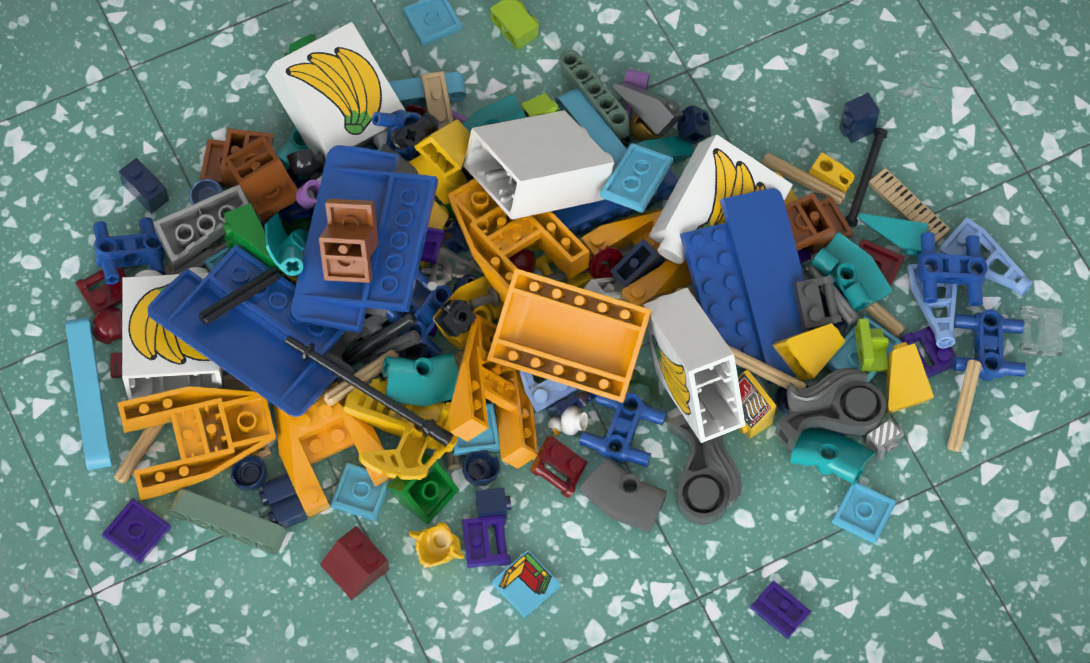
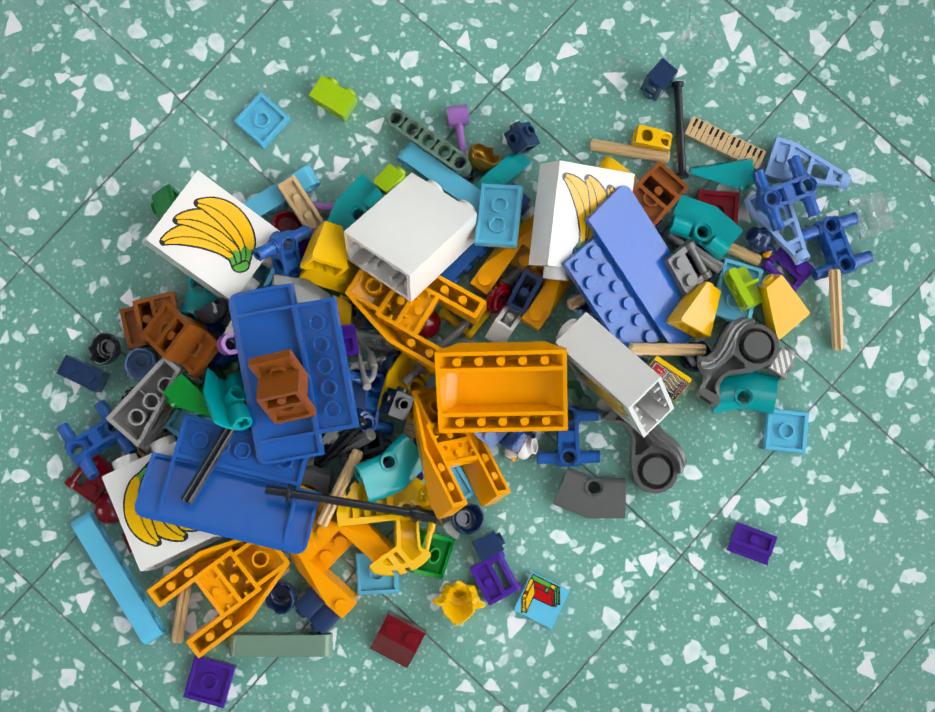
camera: 20 degrees left, 20 degrees up
black connector [391,113,438,150] -> none
dark red plate [530,436,587,498] -> none
dark grey slope [613,81,684,135] -> none
none -> black hair [88,333,121,365]
none -> dark blue animal [746,227,776,258]

